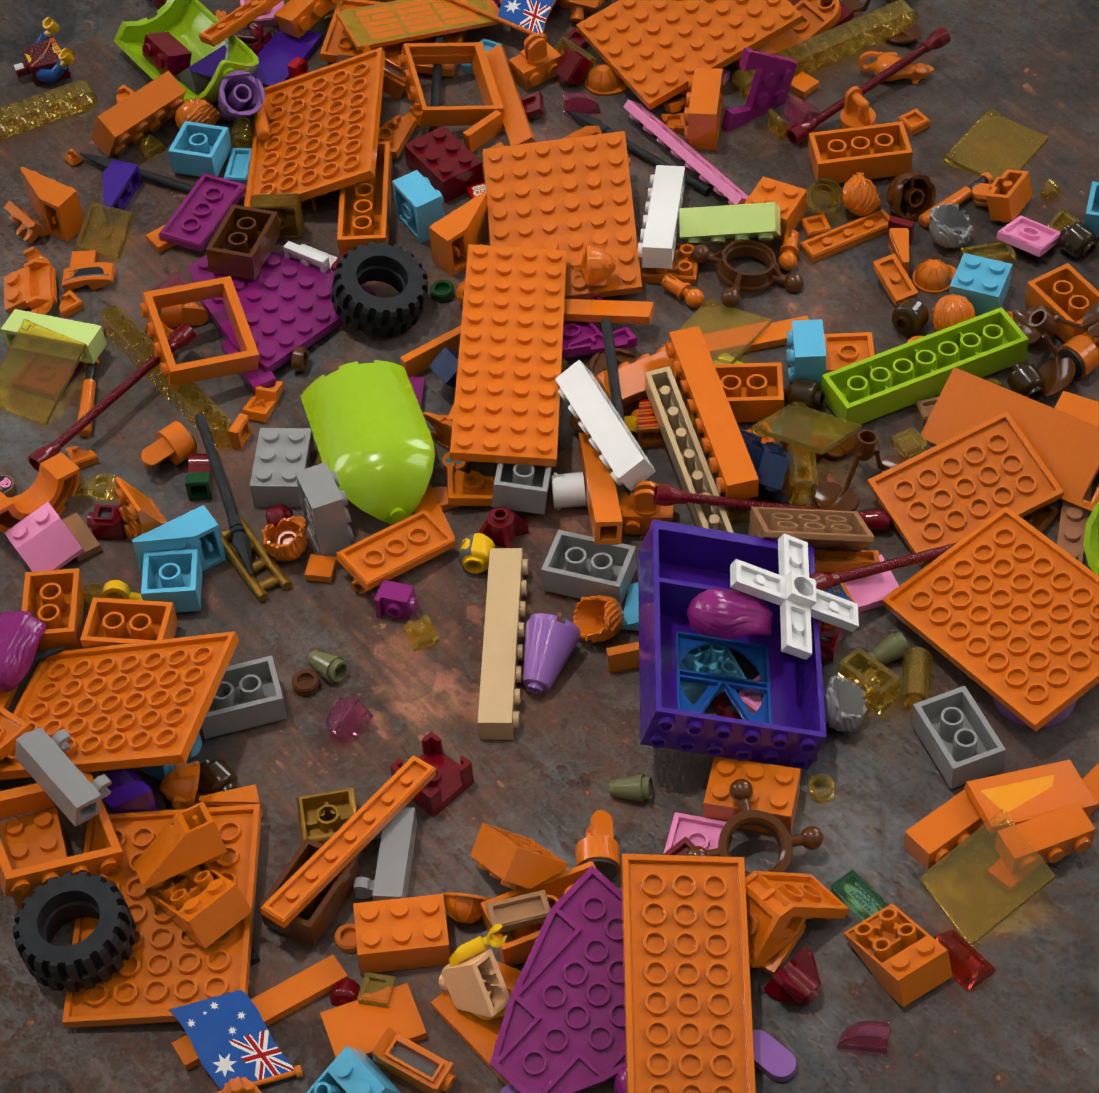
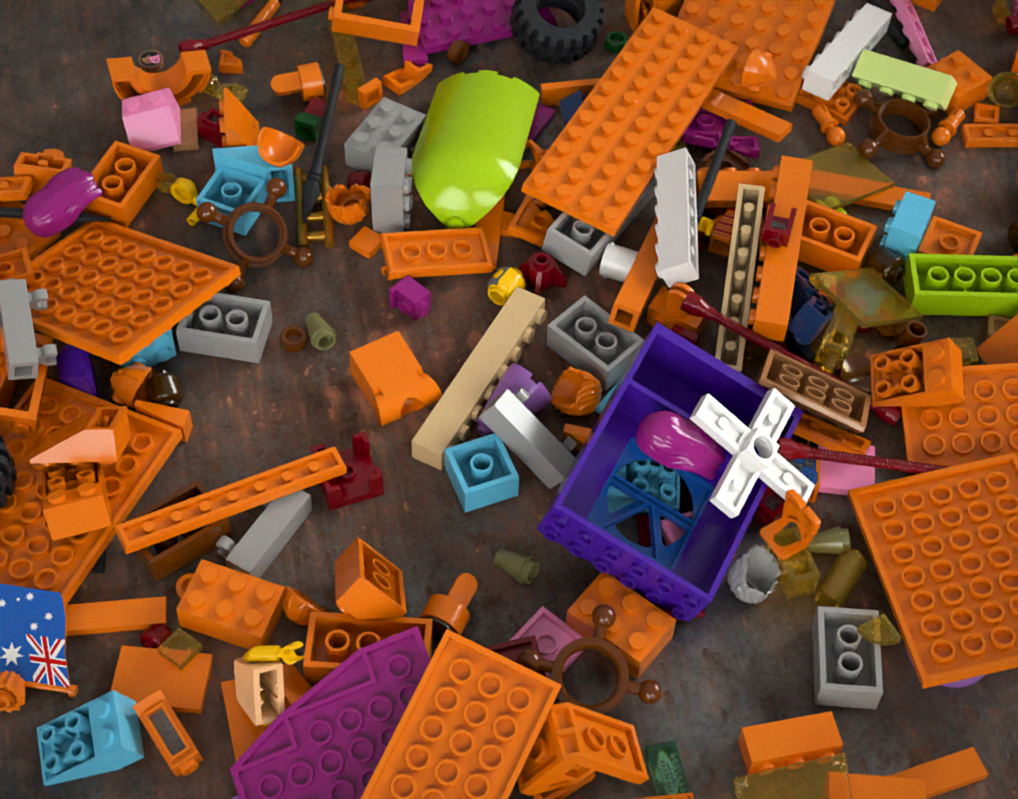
camera: 20 degrees right, 5 degrees up
orange brick [80,597,178,649] -> none
pearl gold brick [296,788,357,845] -> none
clear pink brick [325,697,373,739] -> none
clear yellow tile [403,614,439,652] -> none
medium nougat tile [486,890,550,934] -> none
clear yellow bush [808,774,835,802] -> none
orange tile [964,760,1097,834] -> none
none -> reddish brown piece [196,177,314,293]
none -> orange helmet [258,127,305,168]
none -> orange piece [349,331,442,427]
none -> medium azure brick [444,433,519,513]
none -> light grey brick [479,387,577,489]
none -> orange piece [760,489,821,561]
none -> dark red window [761,202,797,248]
none -> clear yellow tile [857,613,902,646]
none -> orange slope [870,338,965,407]

